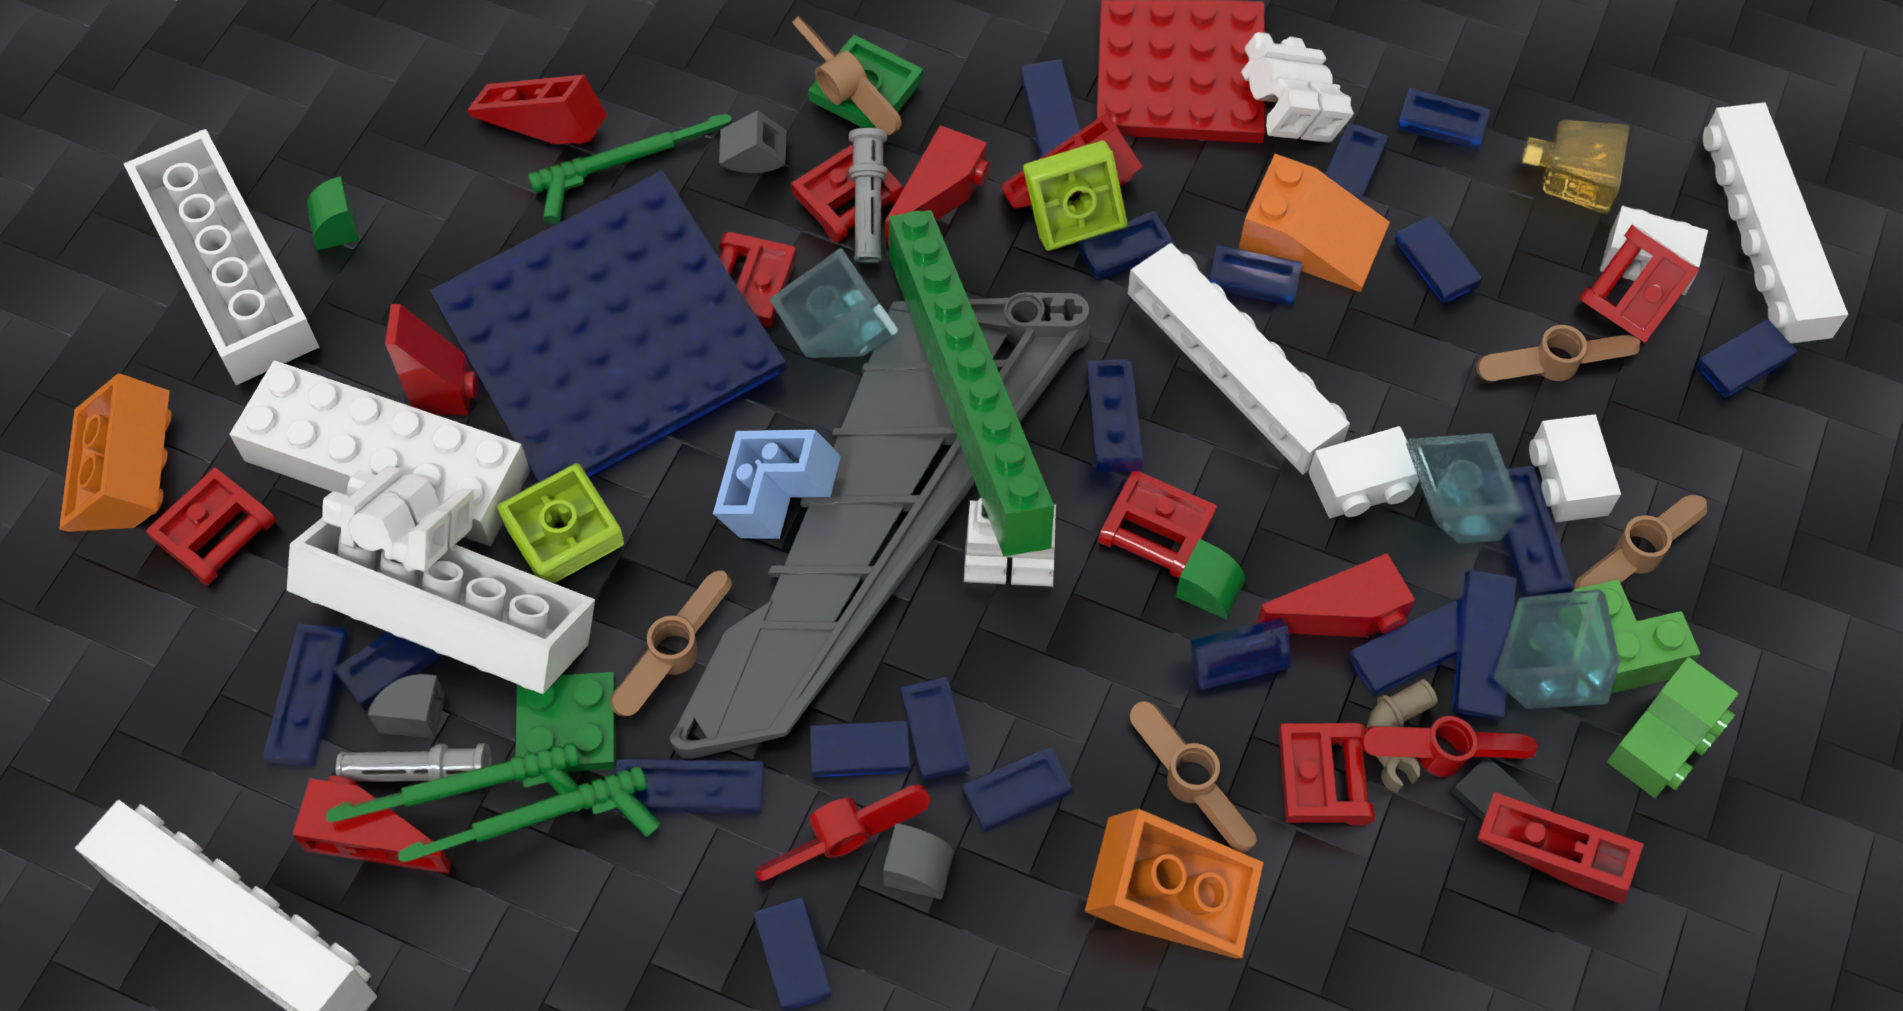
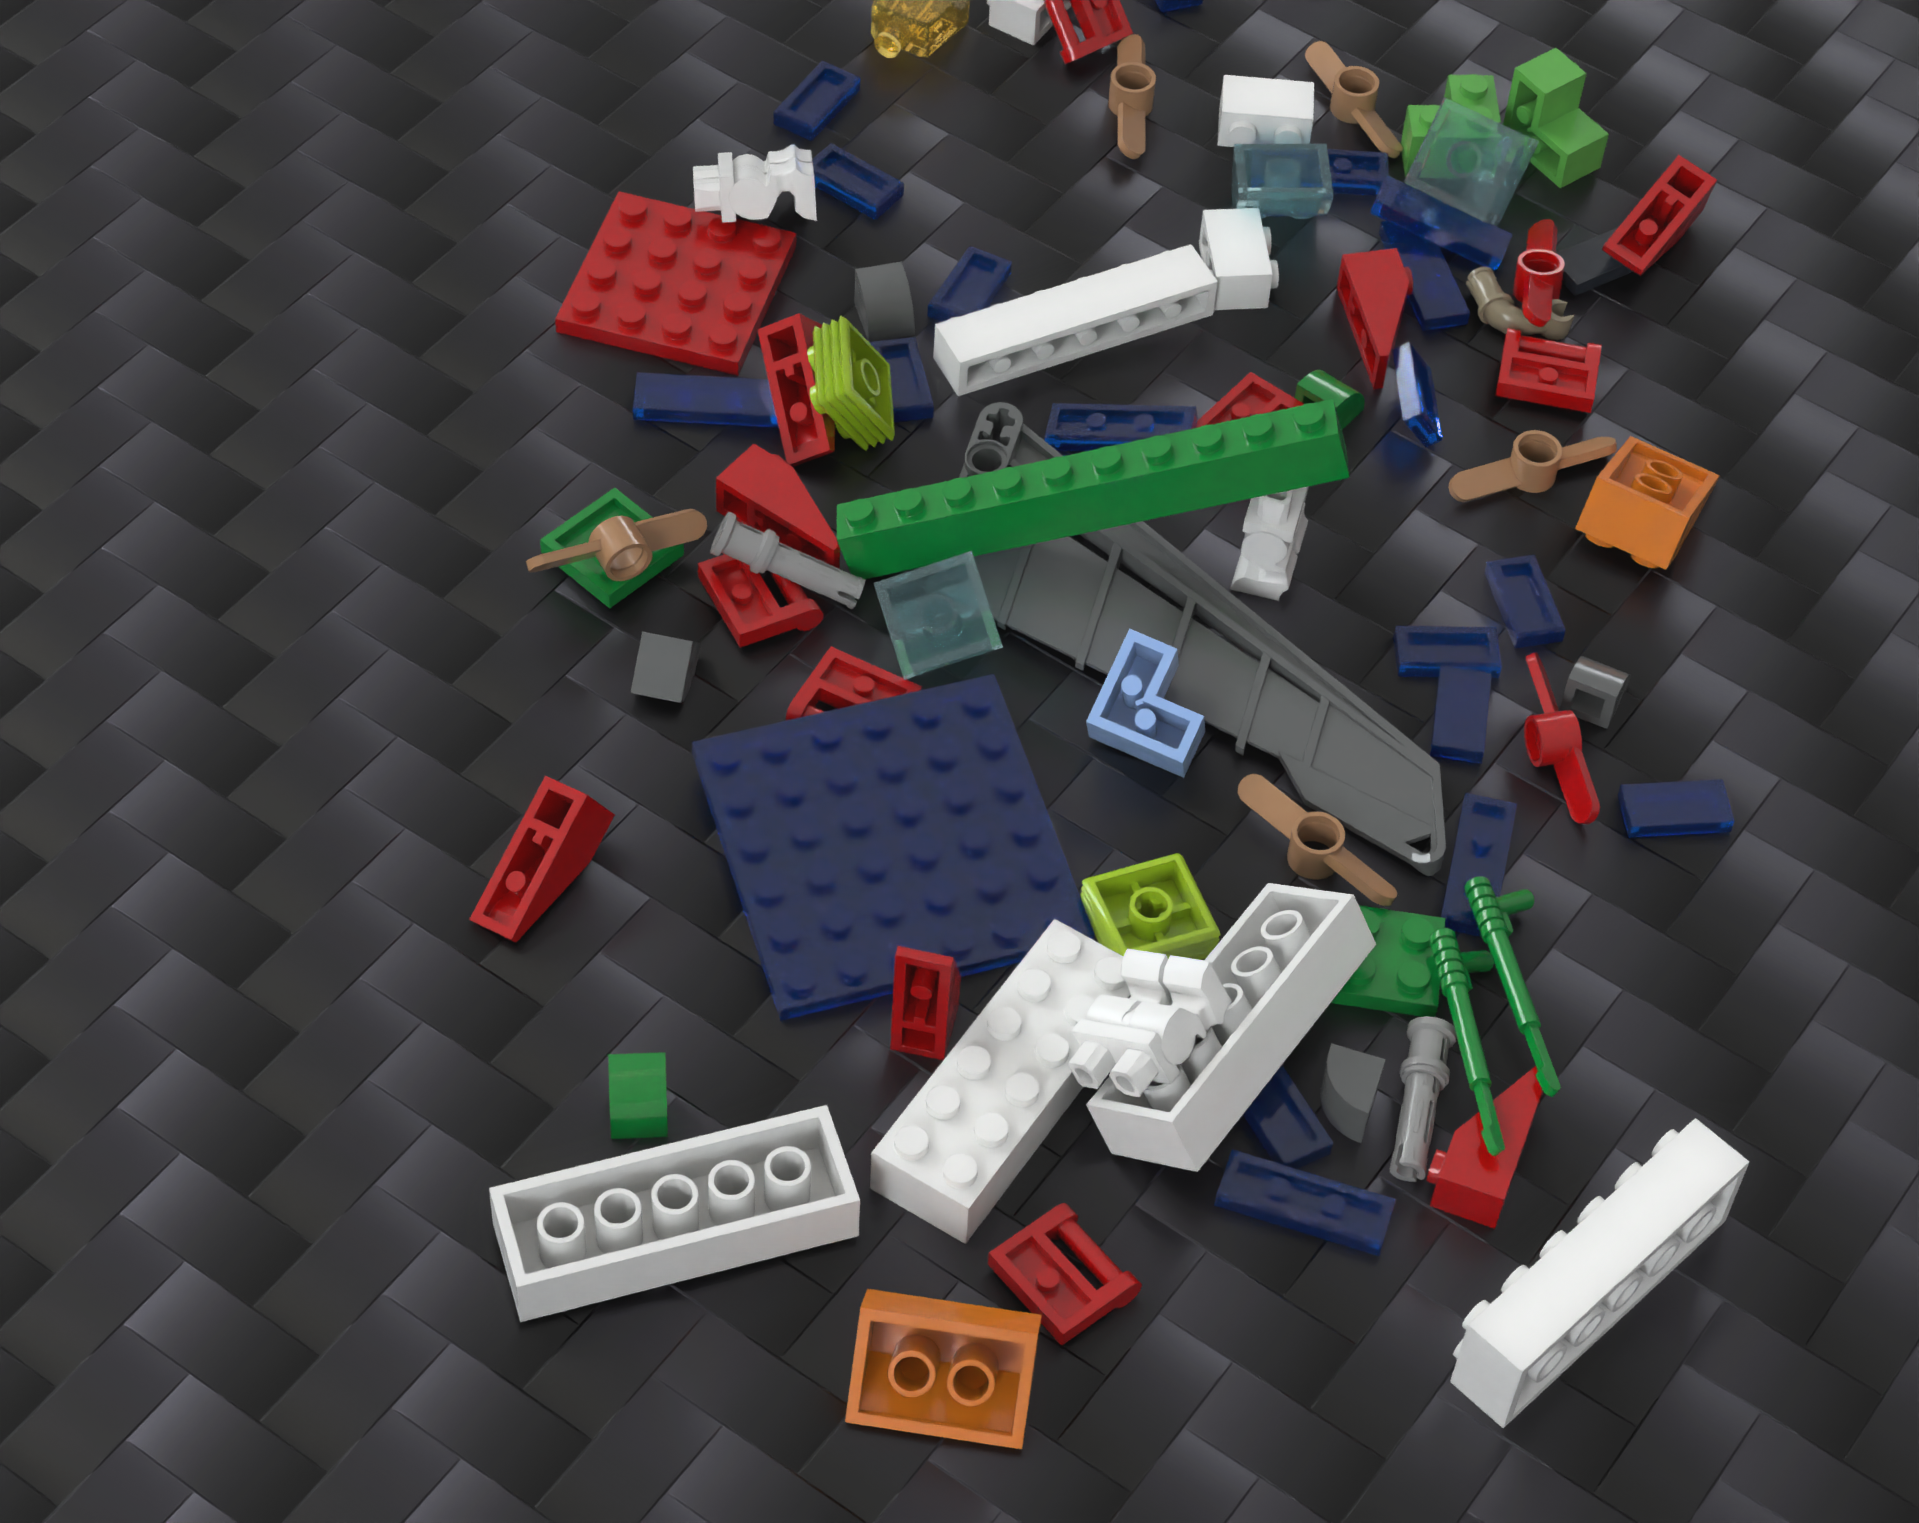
camera: 80 degrees left, 10 degrees down
green piece [528,114,731,224] -> none
orange slope [1239,154,1390,292] -> none
clear blue tile [1394,215,1482,304] -> none
none -> dark grey brick [854,262,915,343]

